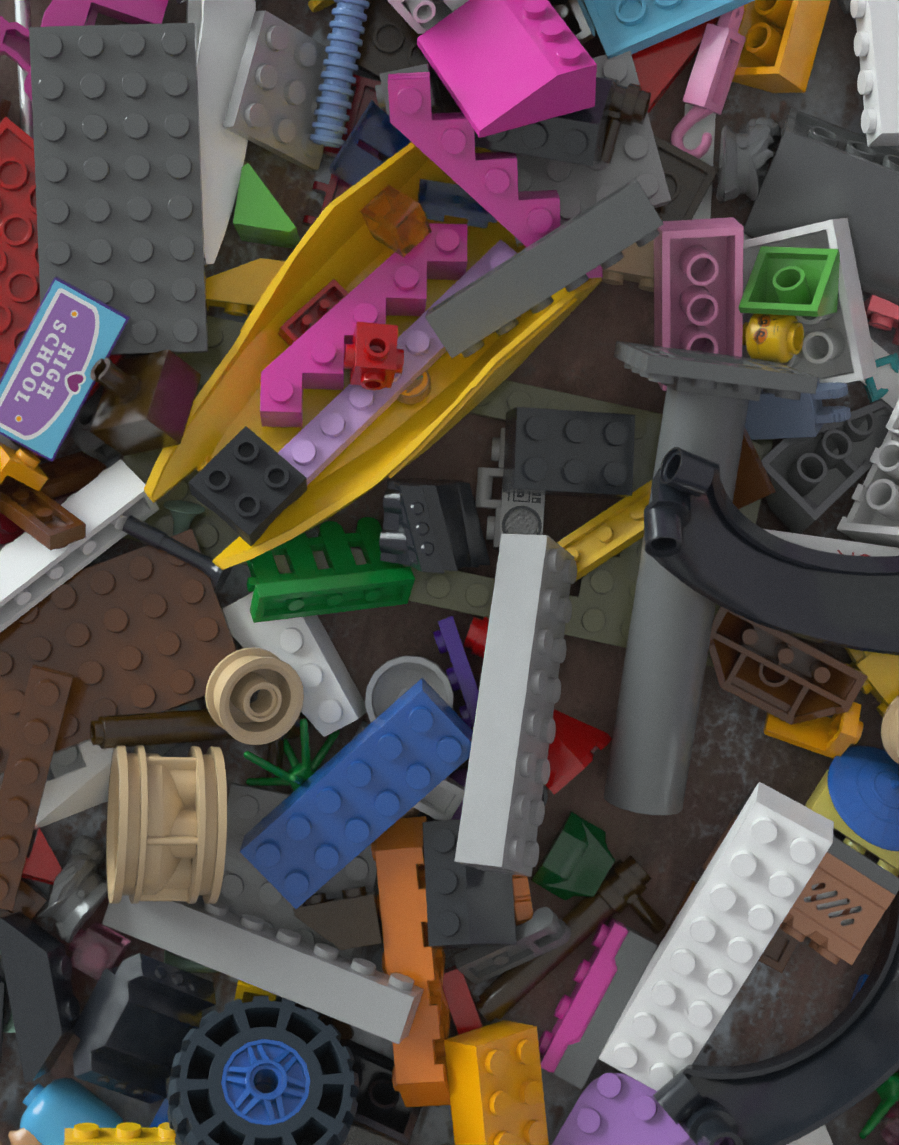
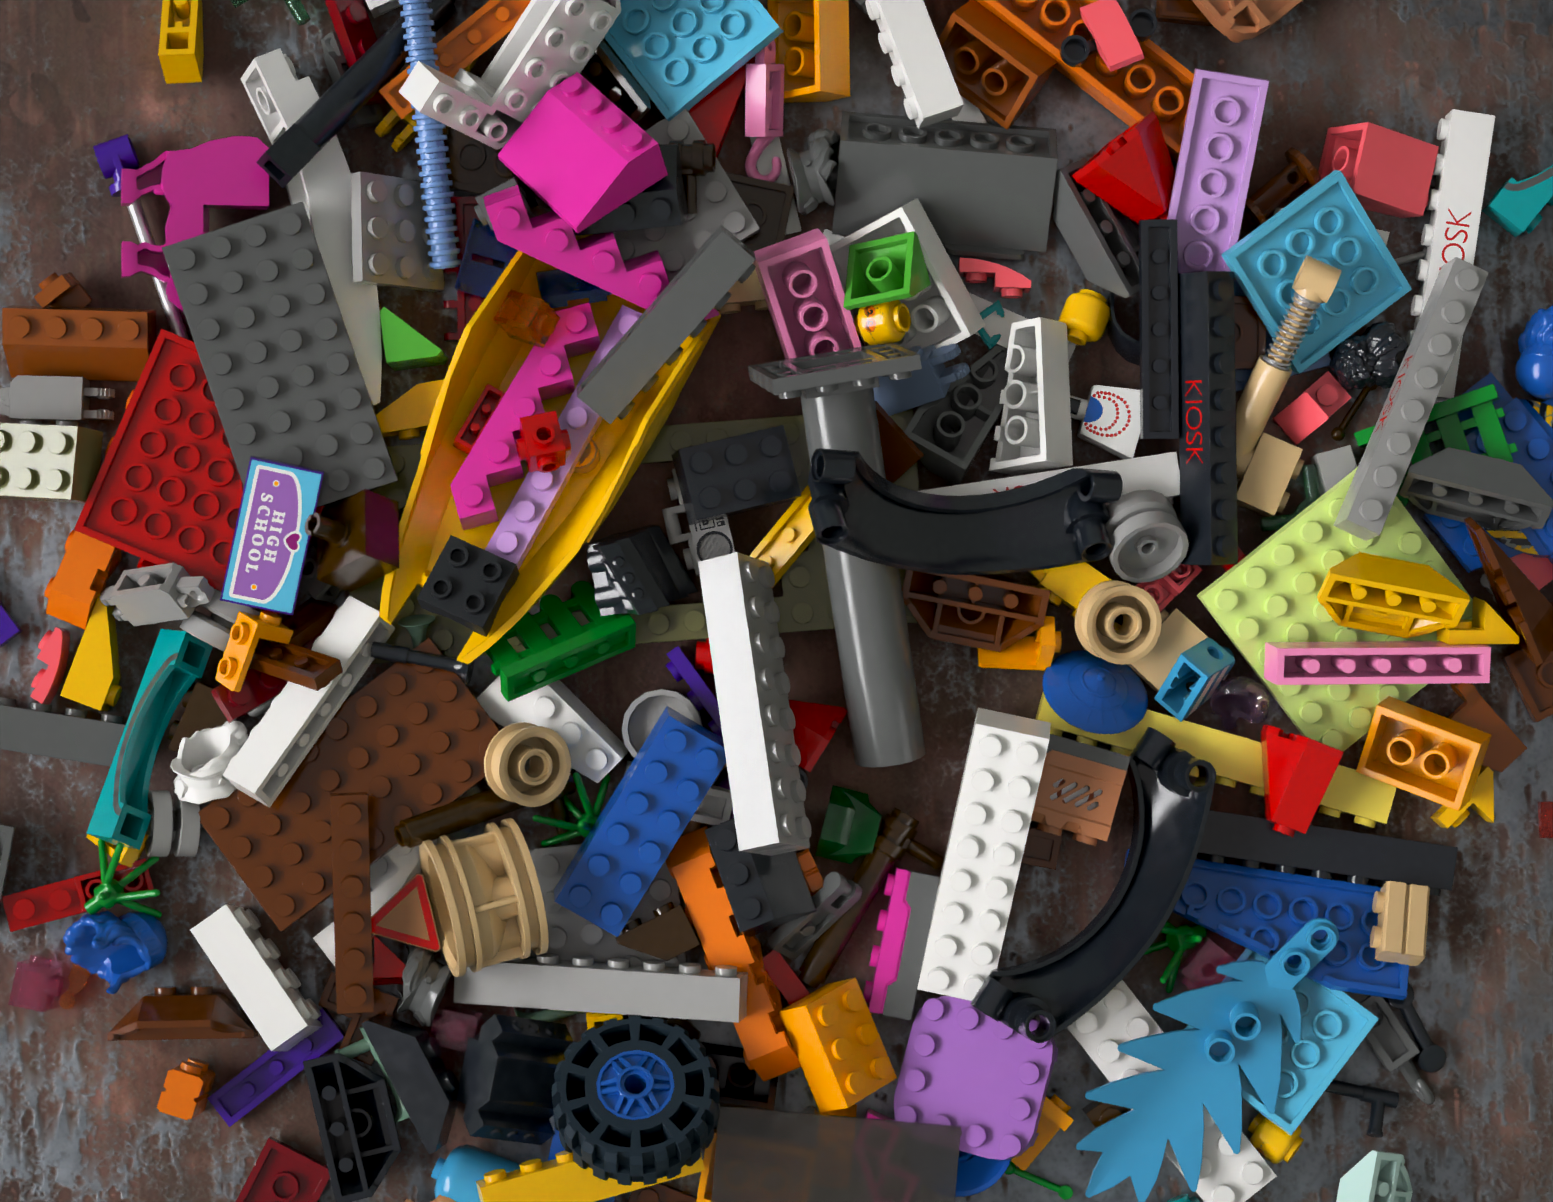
camera: 20 degrees left, 0 degrees up
none -> piece [371,873,441,952]

